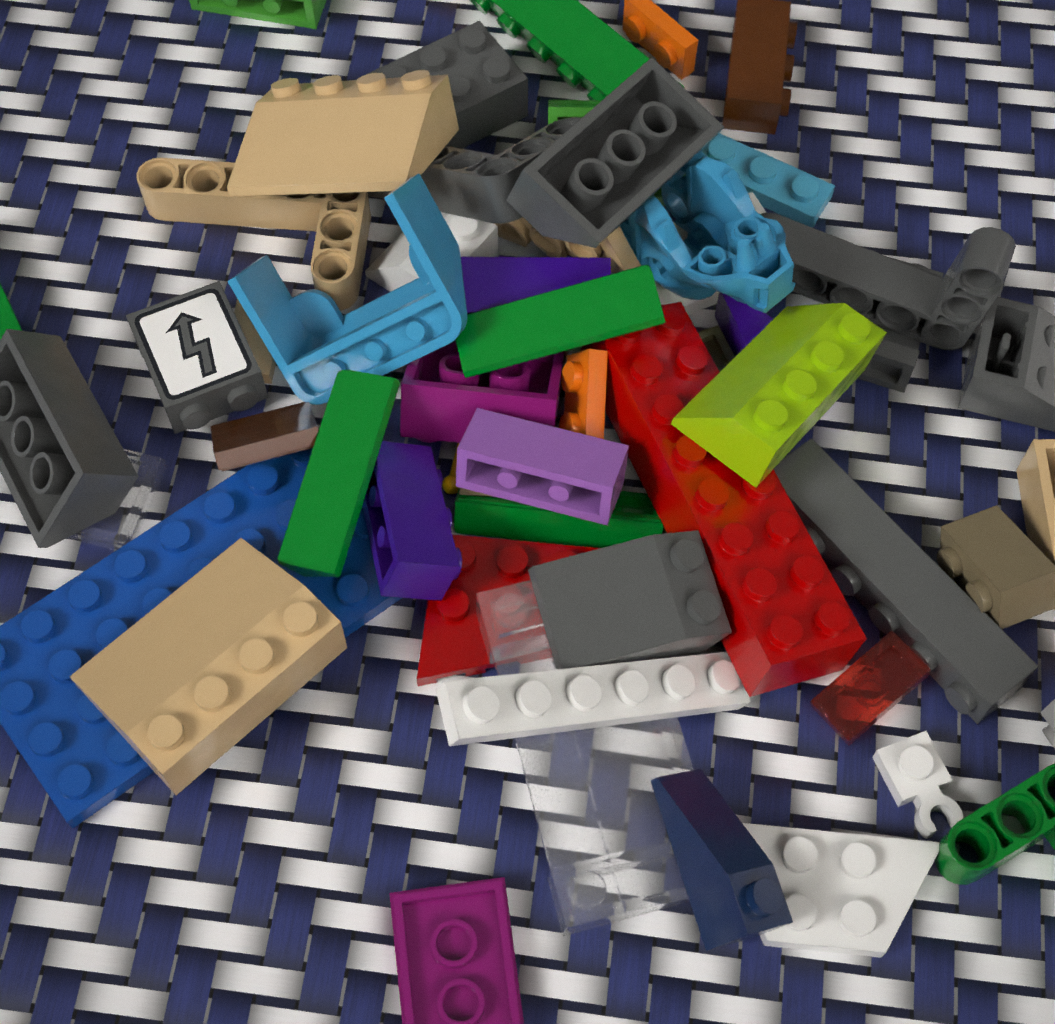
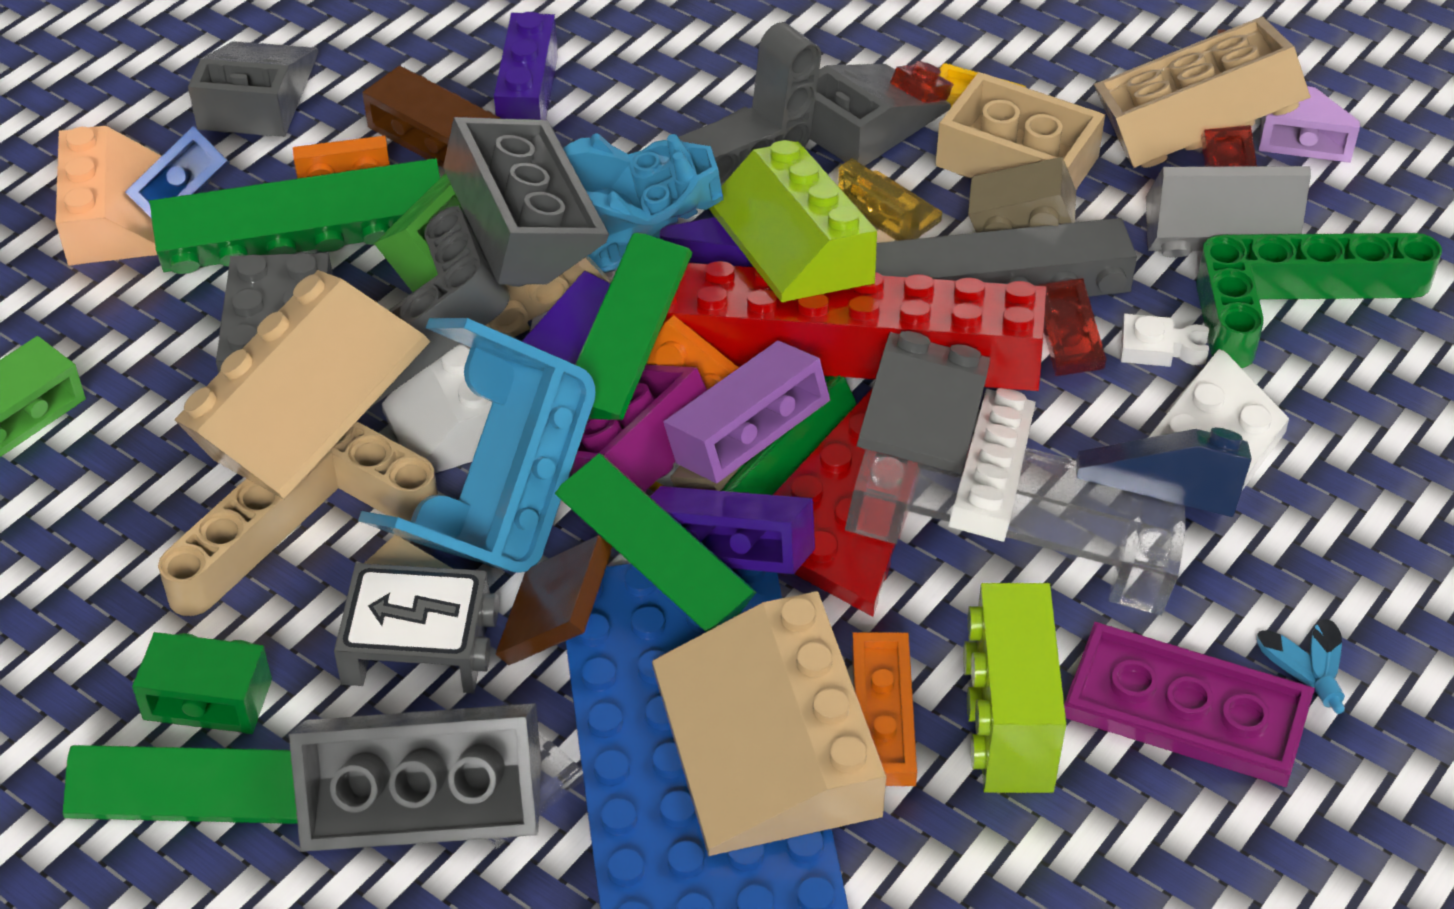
camera: 60 degrees left, 15 degrees down
none -> green brick [132,632,272,734]
none -> dark purple brick [494,12,558,120]
none -> clear yellow panel [838,158,942,241]
none -> orange plate [852,632,917,786]
none -> lime brick [963,583,1066,793]

